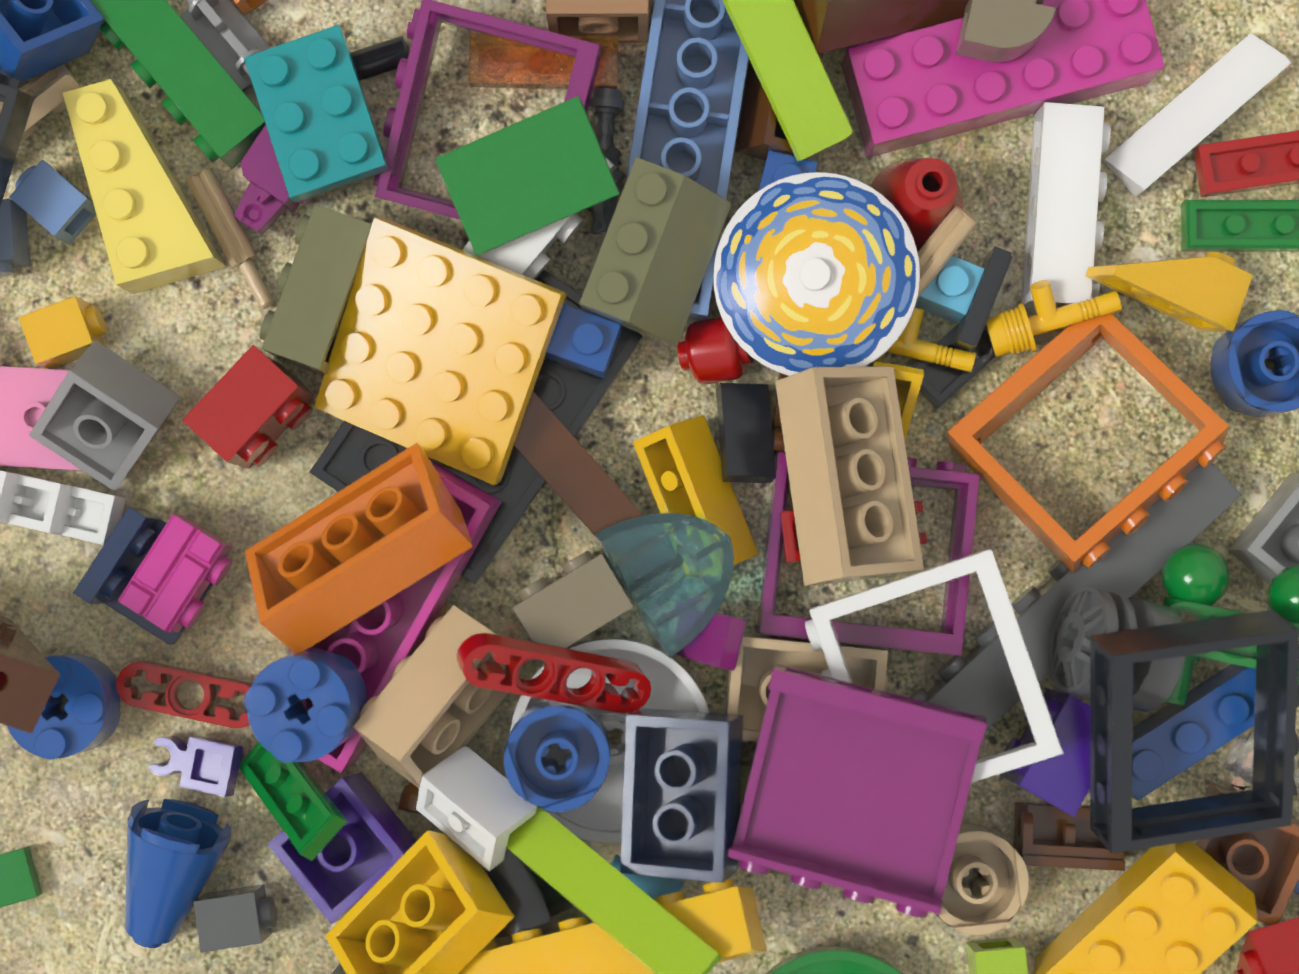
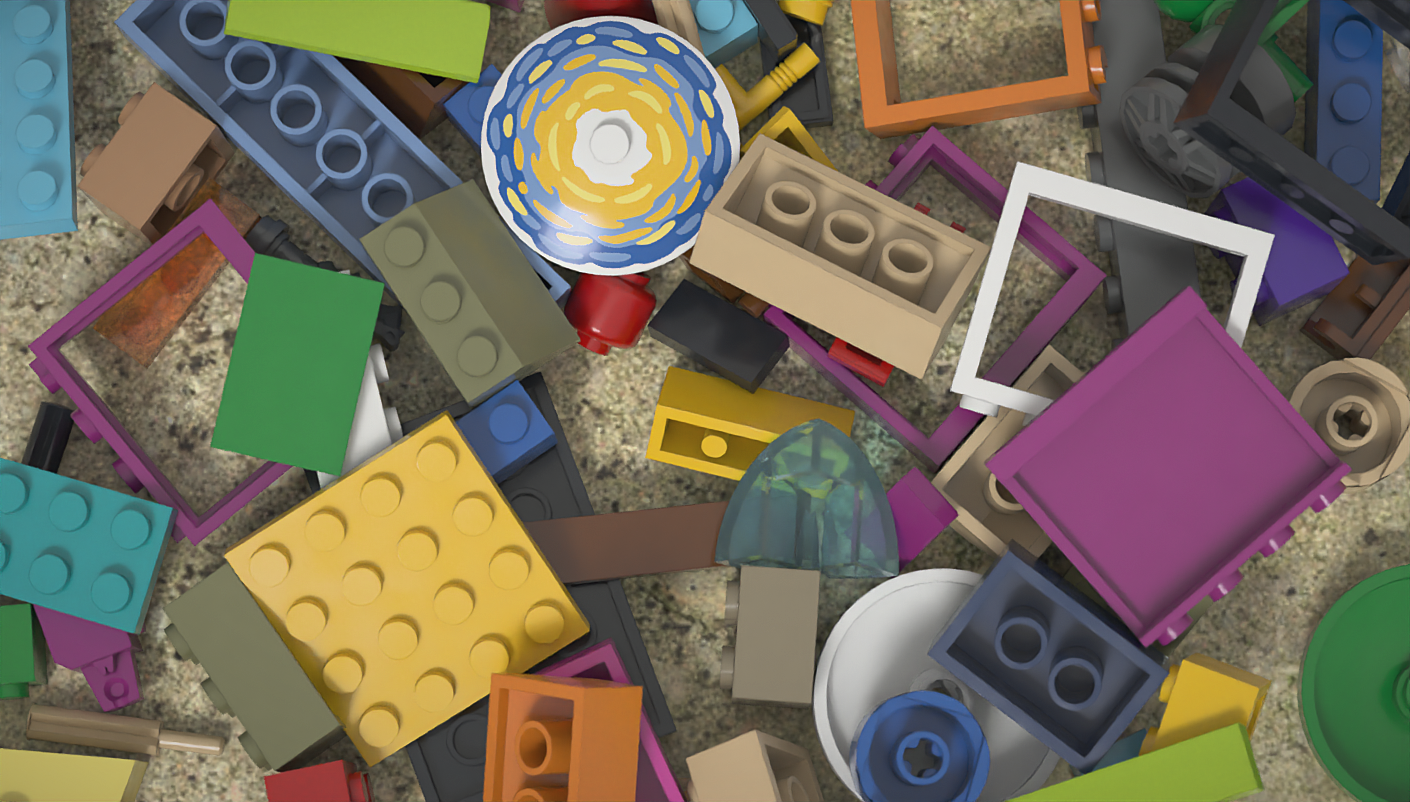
camera: 50 degrees left, 5 degrees down
red beam [457,633,652,713] -> none

